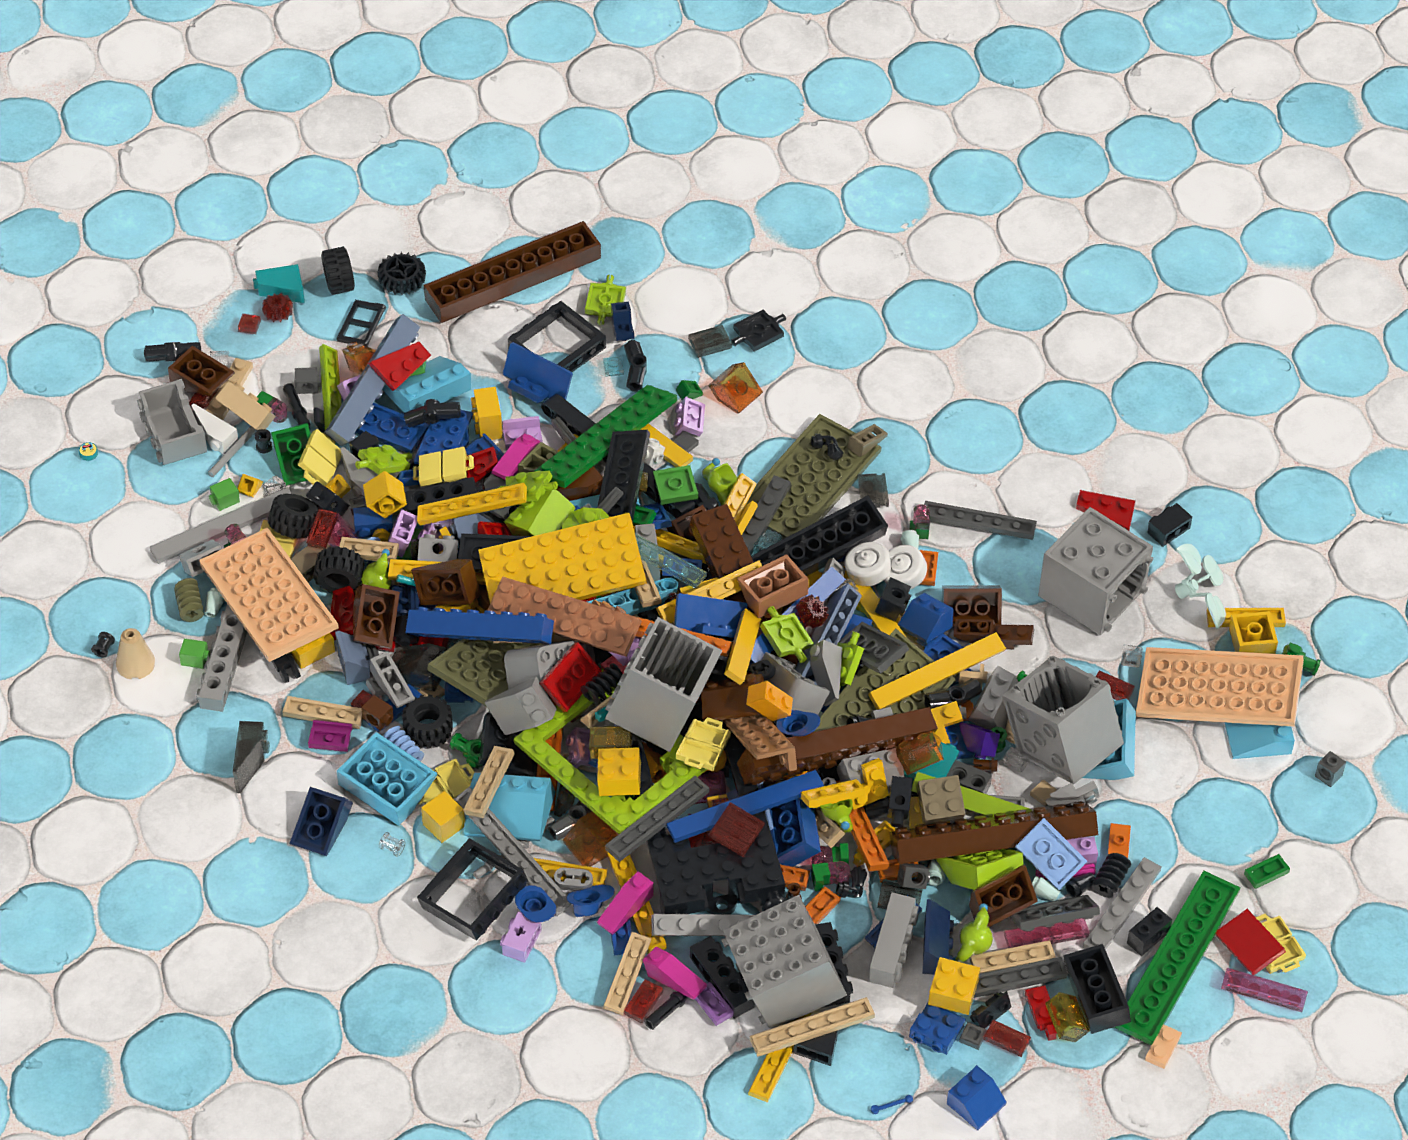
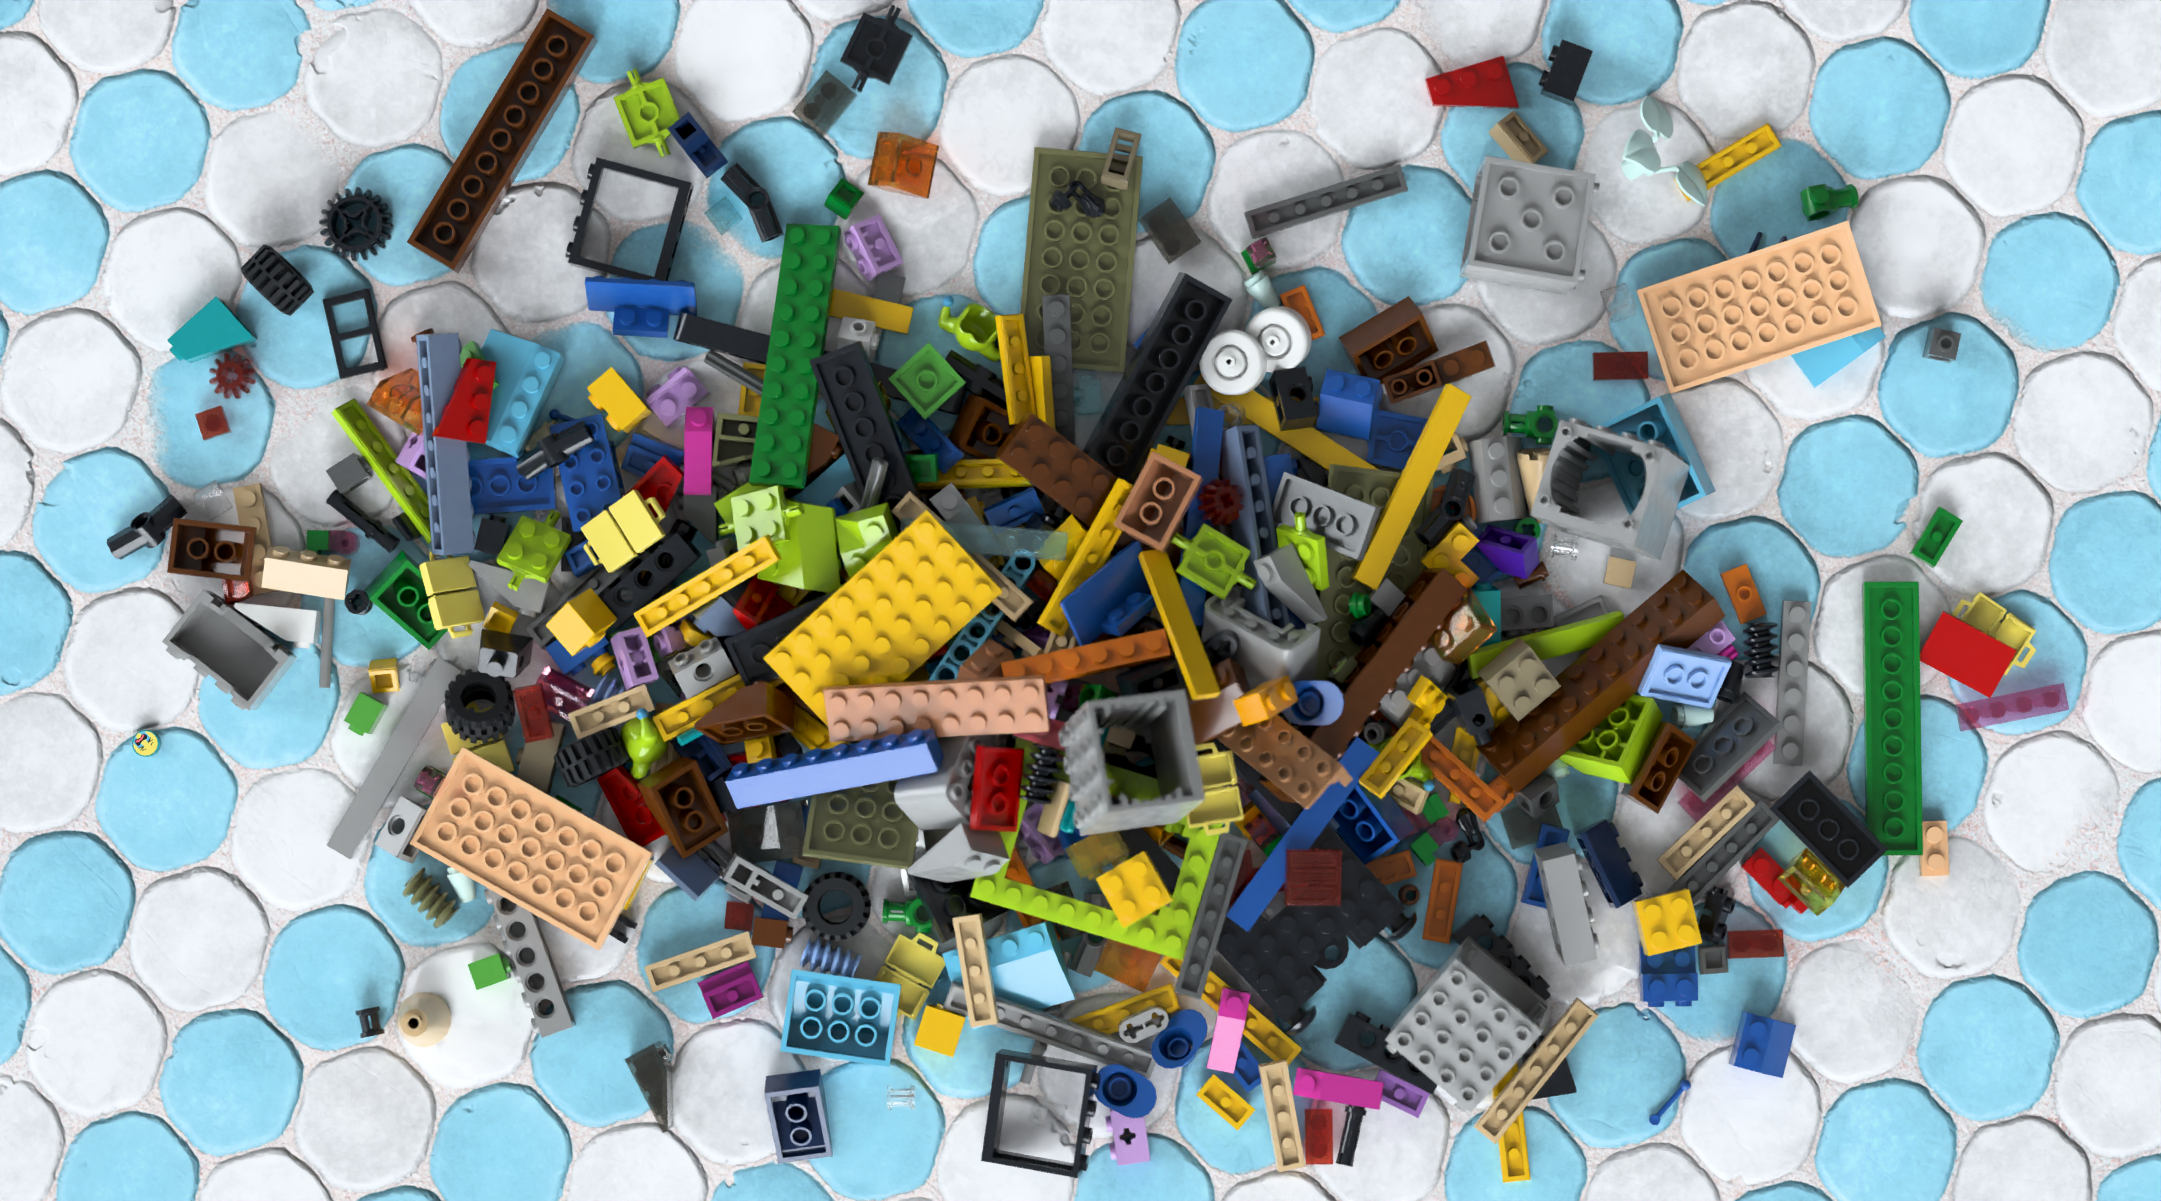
camera: 30 degrees left, 35 degrees up
light grey plate [651,914,755,936] -> none
lime piece [953,903,993,962] -> none
light grey plate [1045,781,1100,808] -> none
black brick [1127,907,1172,956] -> none
yellow brick [1229,611,1278,654] -> none
none -> yellow plate [1196,1073,1255,1130]
none -> green plate [1349,591,1371,619]

